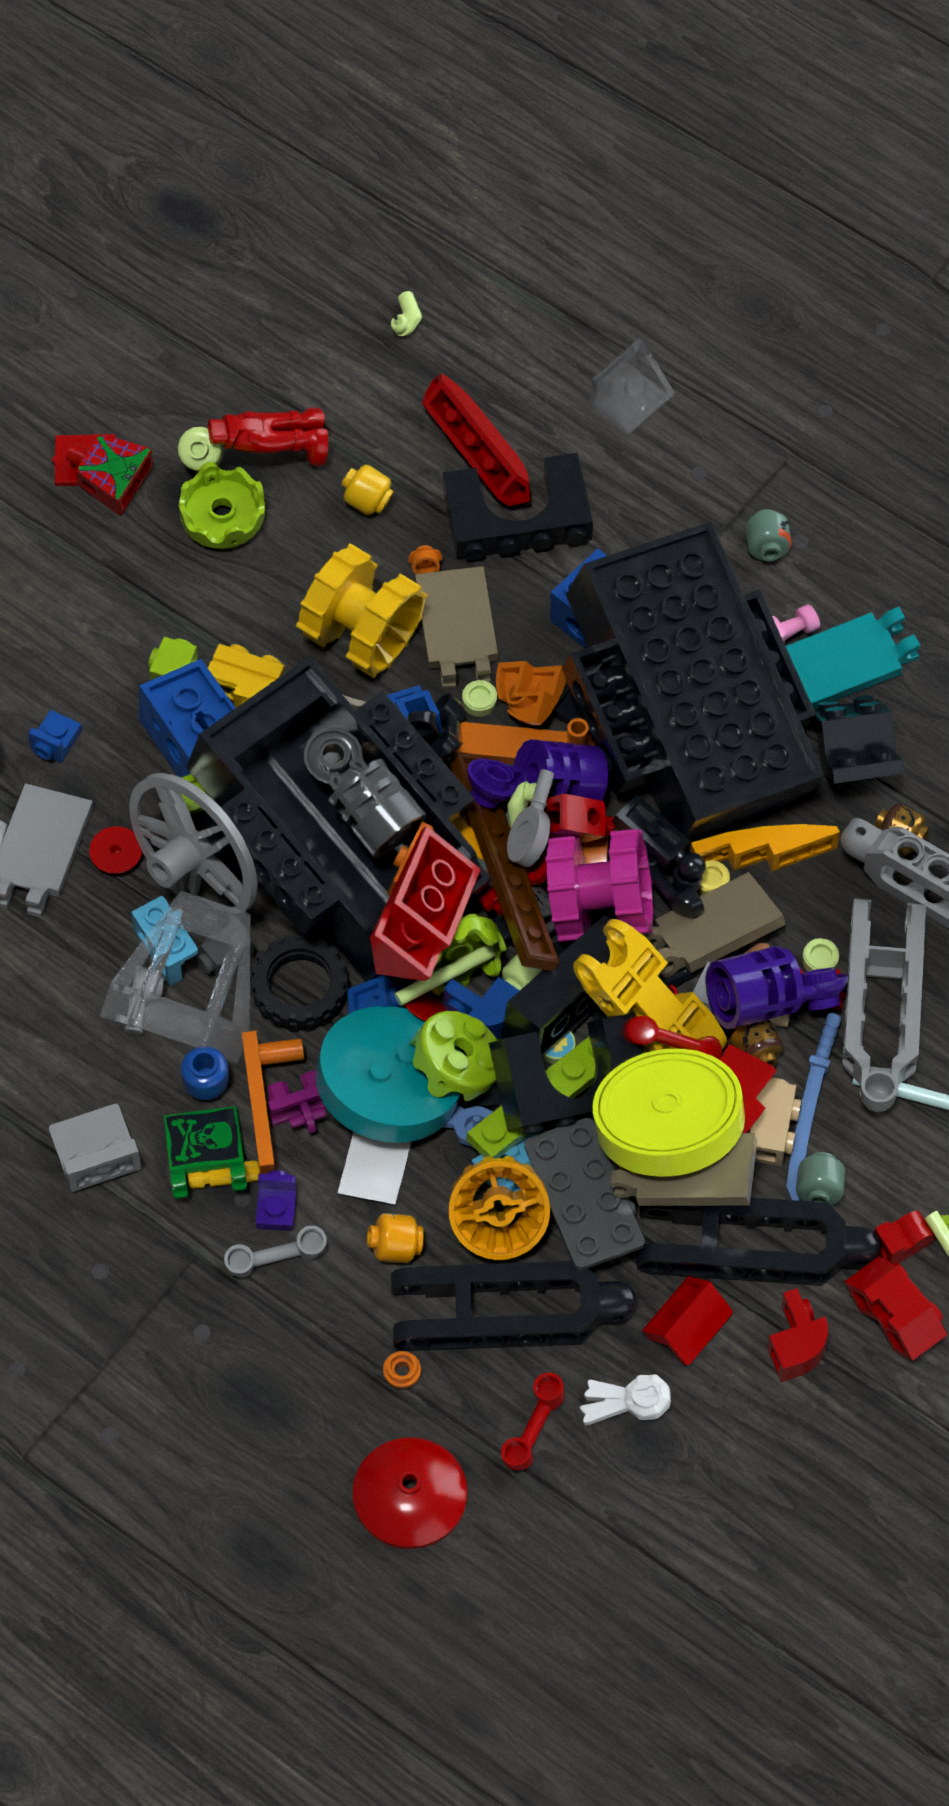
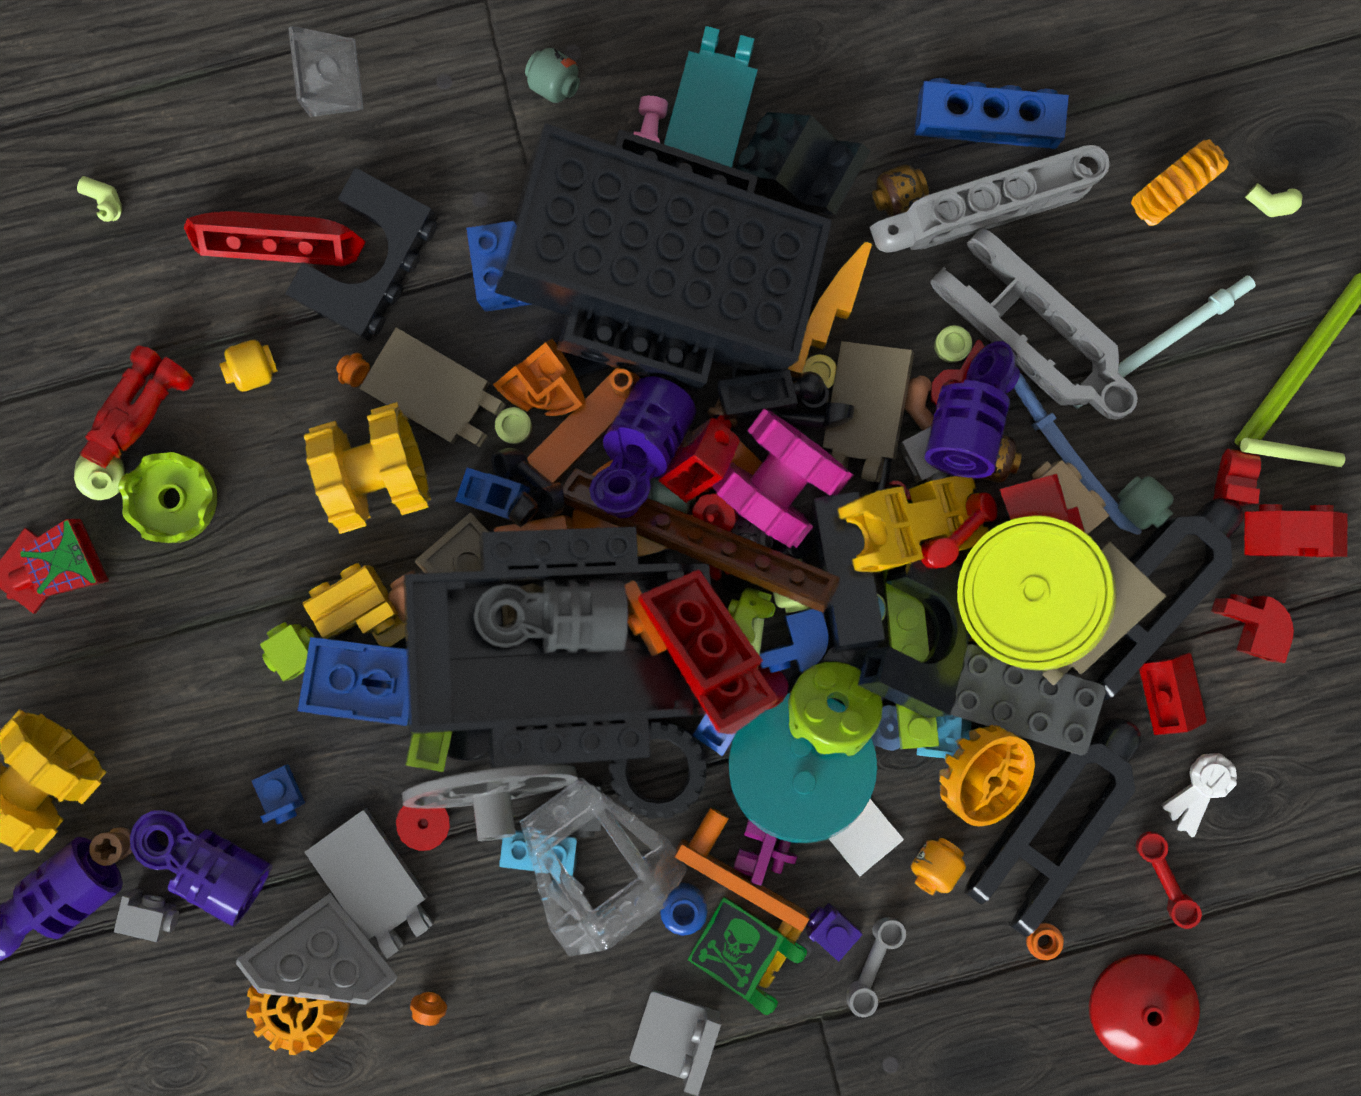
camera: 45 degrees left, 25 degrees up
light grey piece [507,769,554,867] -> none
yellowish green arm [507,781,537,828] -> none

